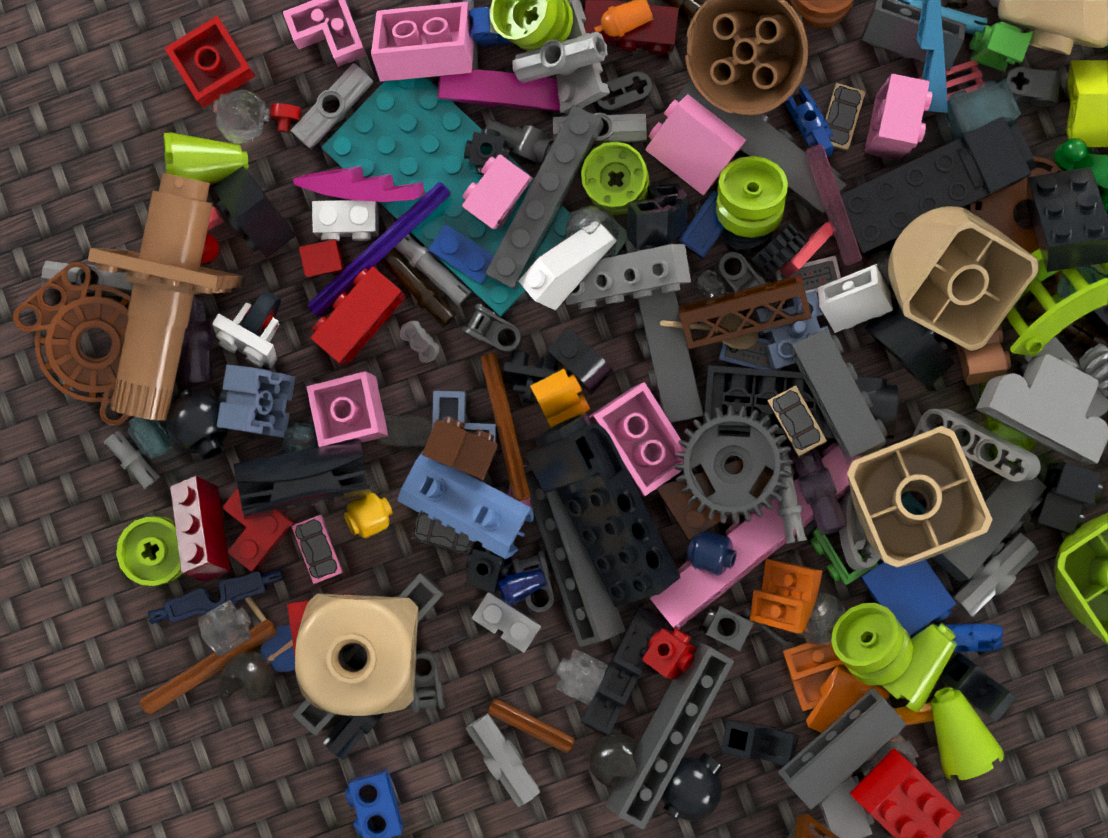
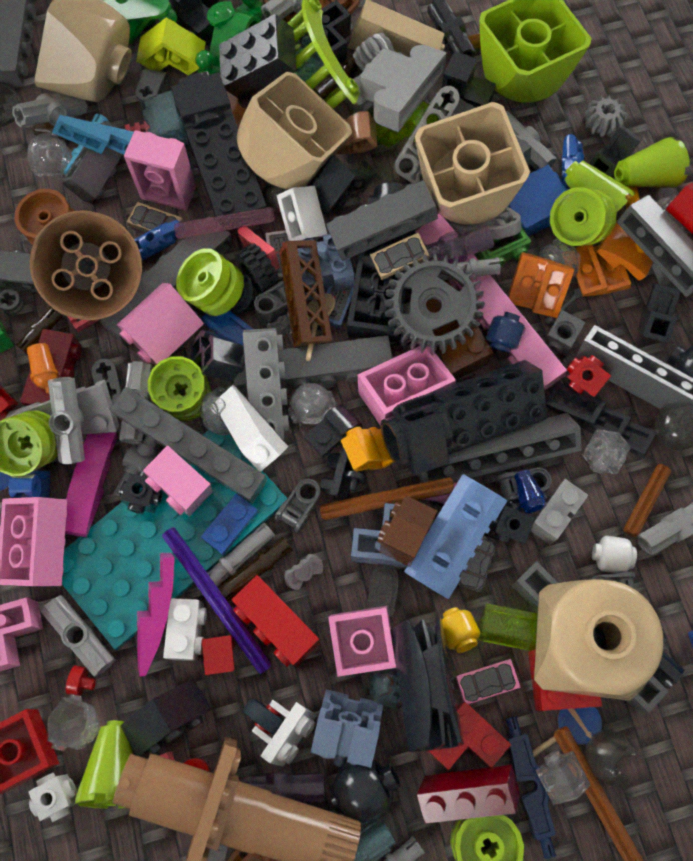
camera: 90 degrees left, 15 degrees down
bright green window [969,21,1033,73] -> none
none -> white brick [28,773,77,822]
none -> clear cap [288,383,337,427]
none -> clear neon green hinge [478,603,538,651]
none -> light grey gear [584,95,627,138]
none -> white head [592,536,637,574]

